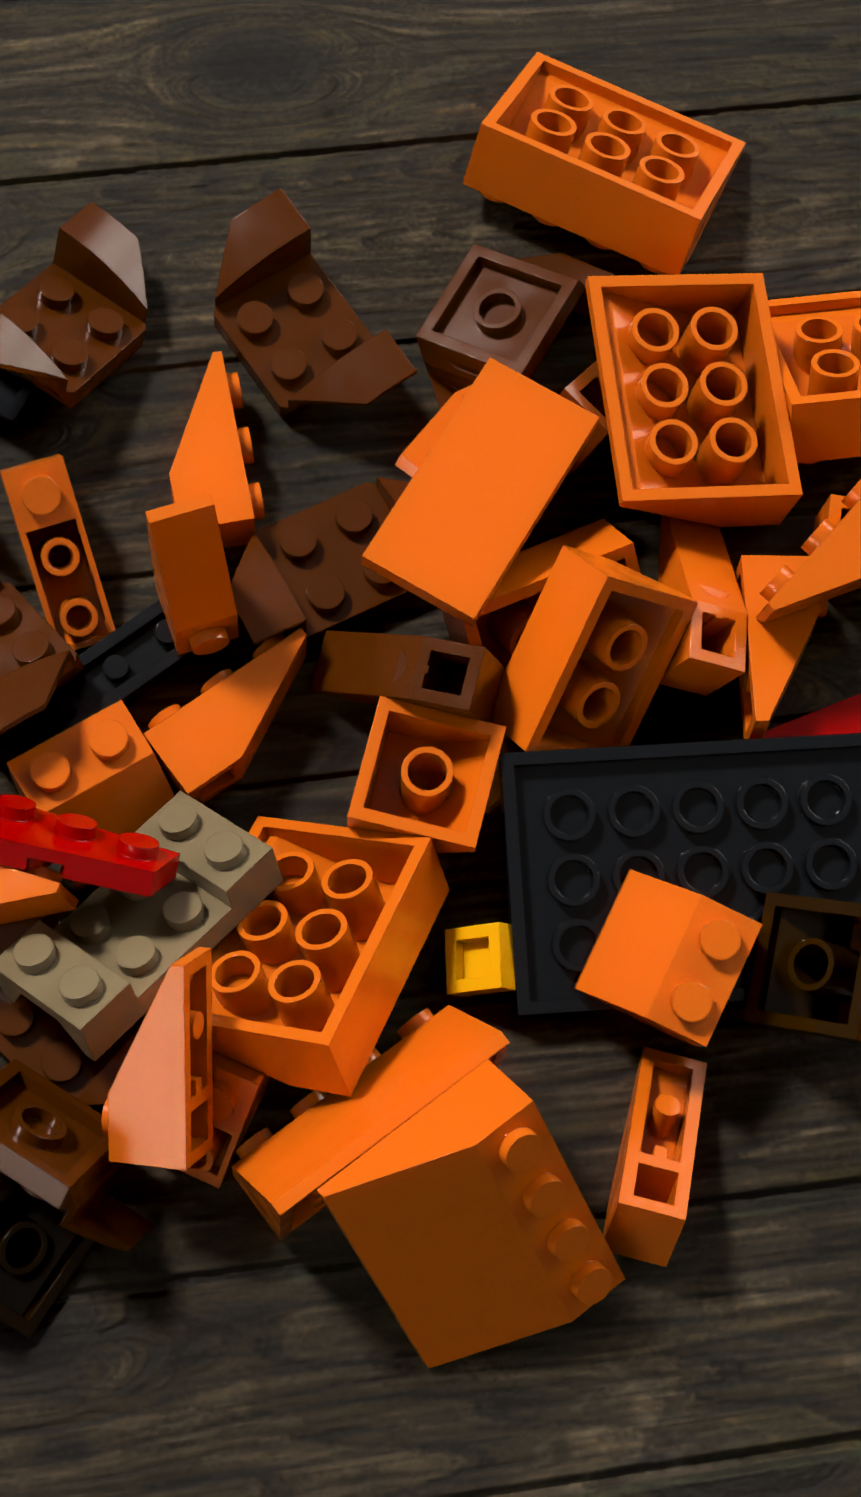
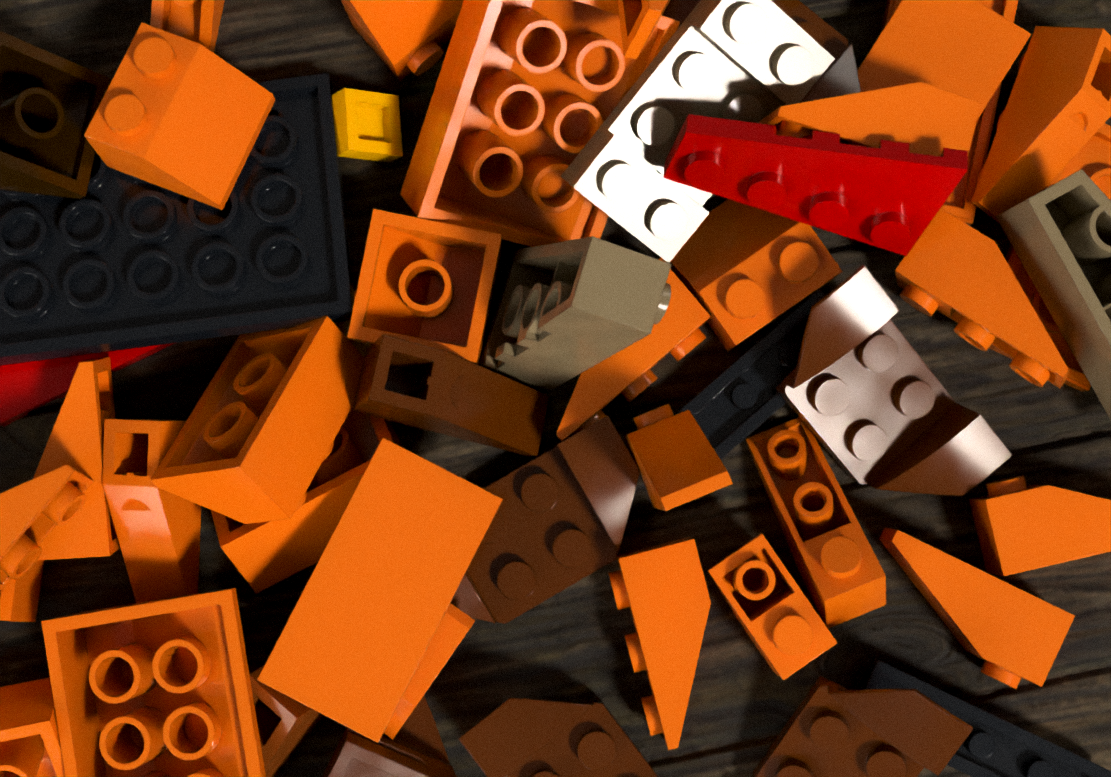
camera: 170 degrees left, 15 degrees up
none -> dark tan wedge [479,236,672,393]
none -> orange slope [707,533,837,681]

